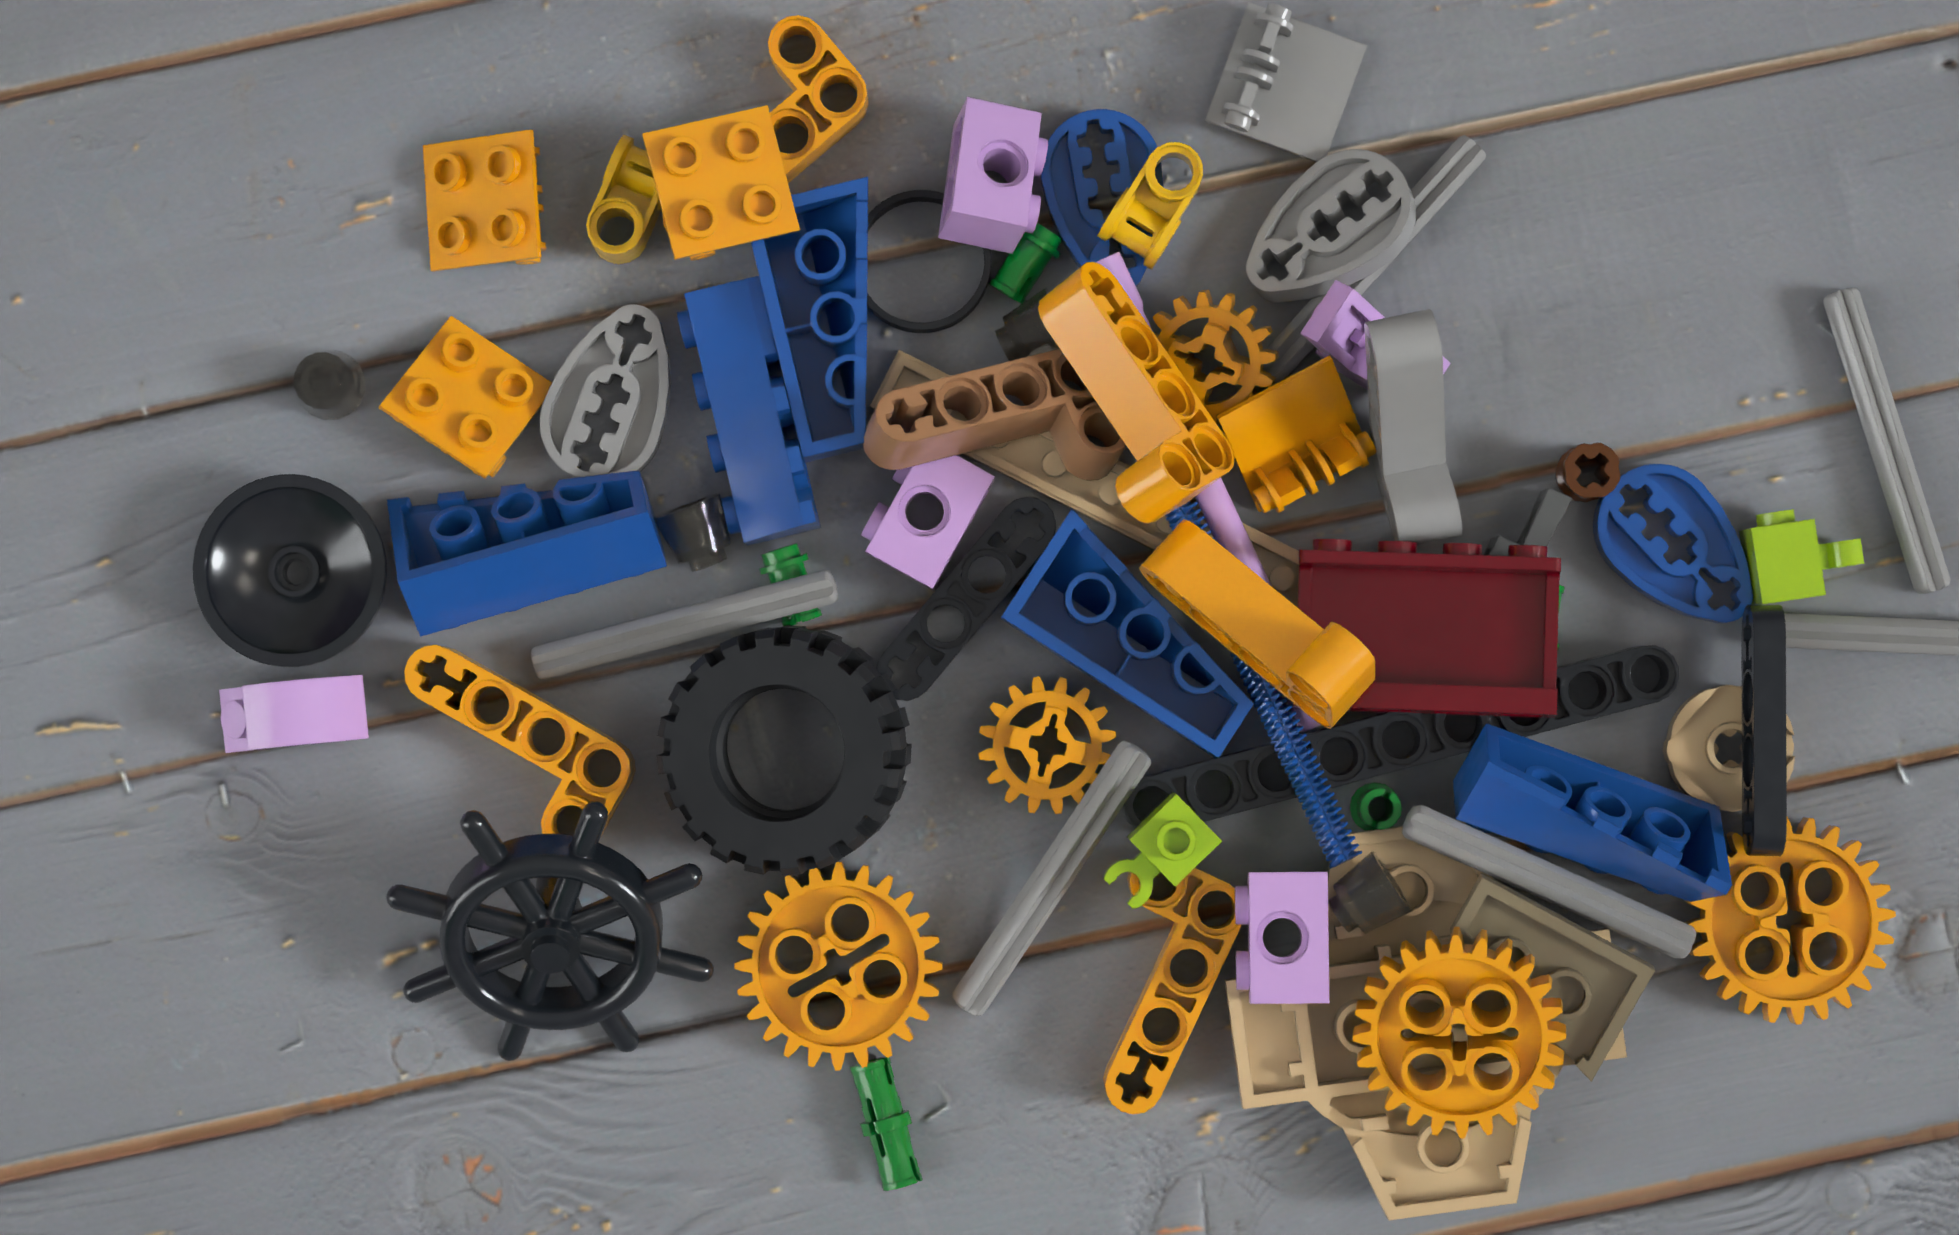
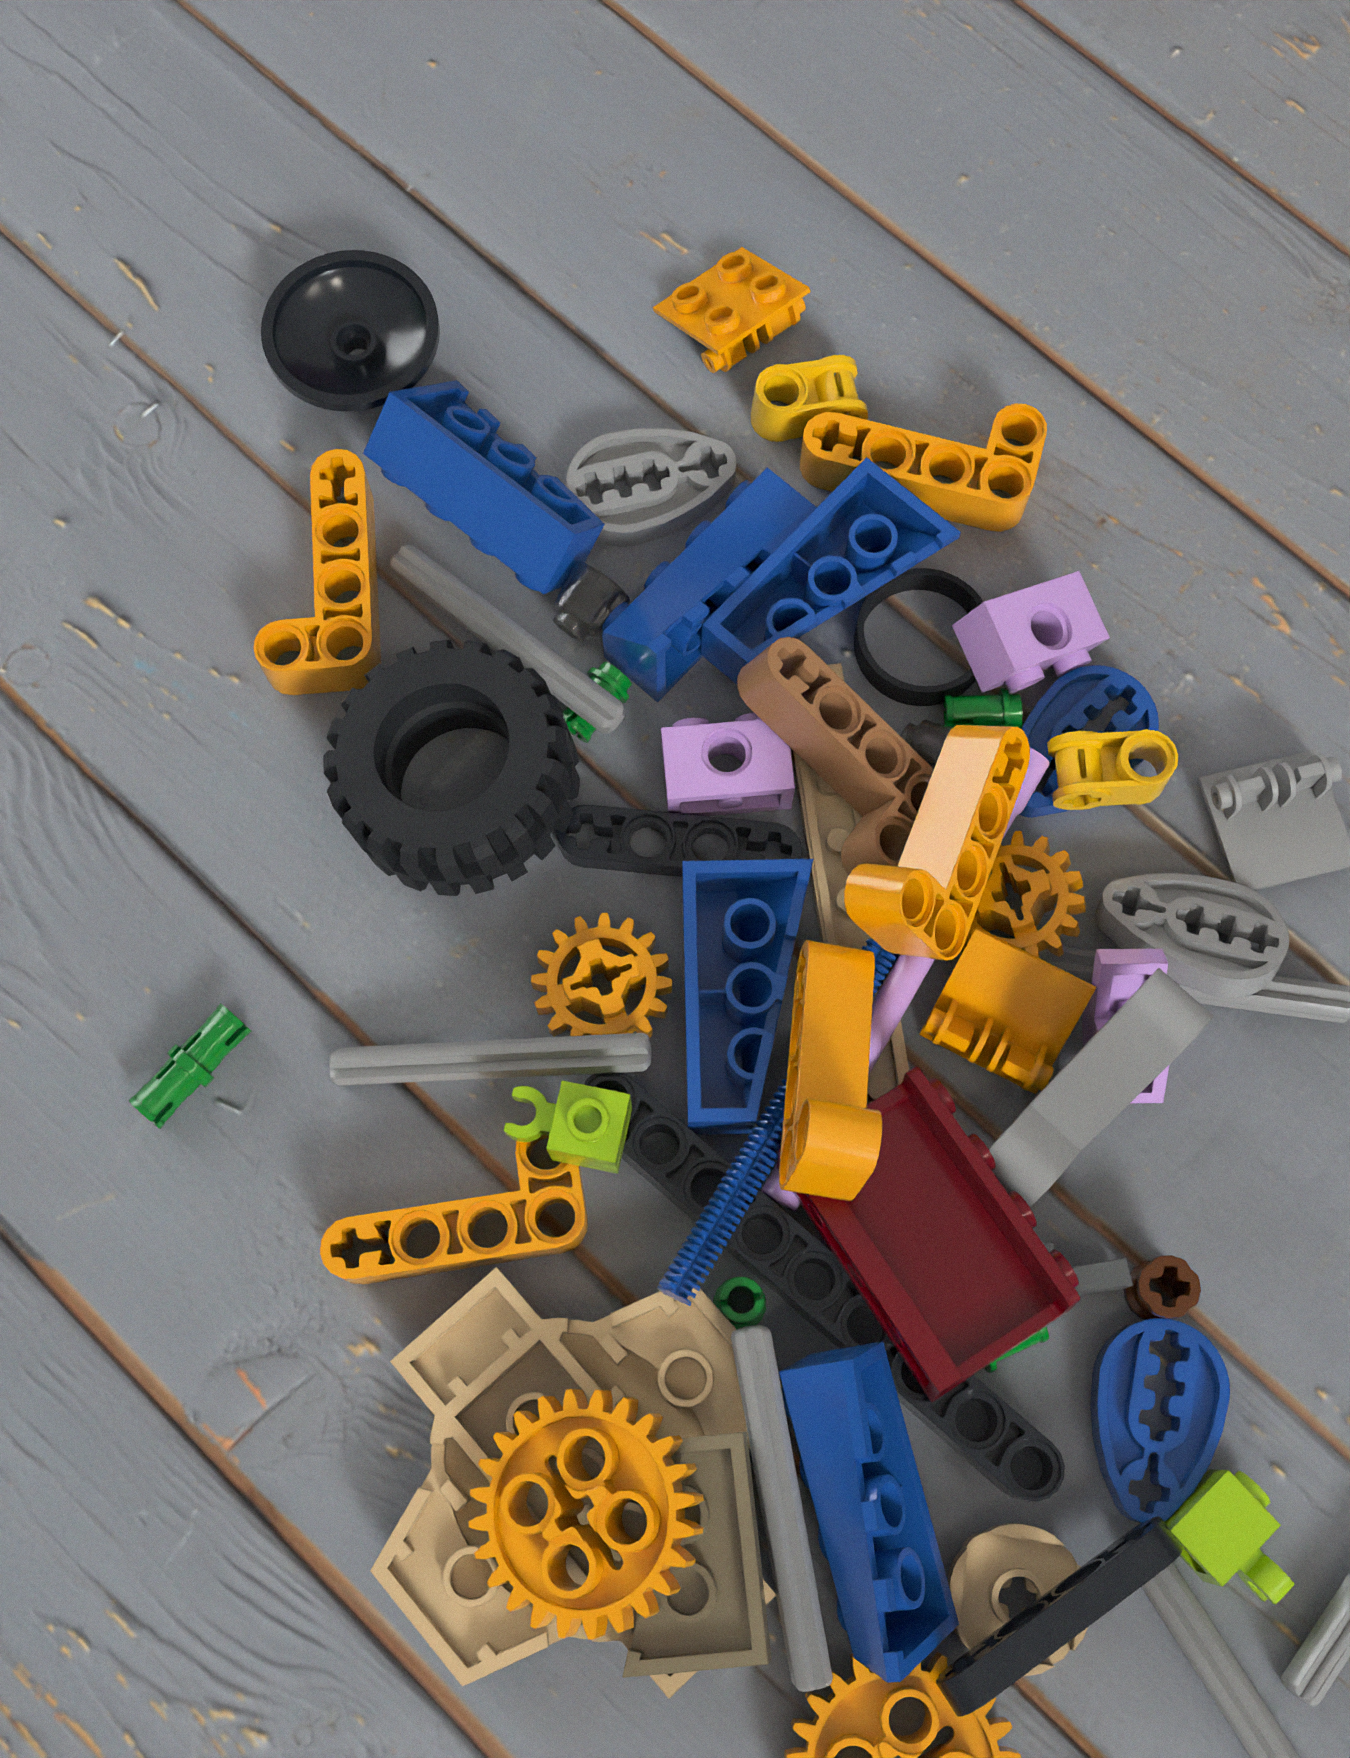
camera: 55 degrees right, 15 degrees down
lavender brick [219,675,369,753] -> none
clear smoke hat [294,350,365,420] -> none
light orange hinge [379,316,552,479] -> none
black piece [386,801,714,1061] -> none
light orange hinge [642,105,800,261] -> none
light orange gear [734,861,943,1071] -> none
lavender brick [1235,872,1329,1004] -> none
clear smoke hat [1328,850,1413,934] -> none

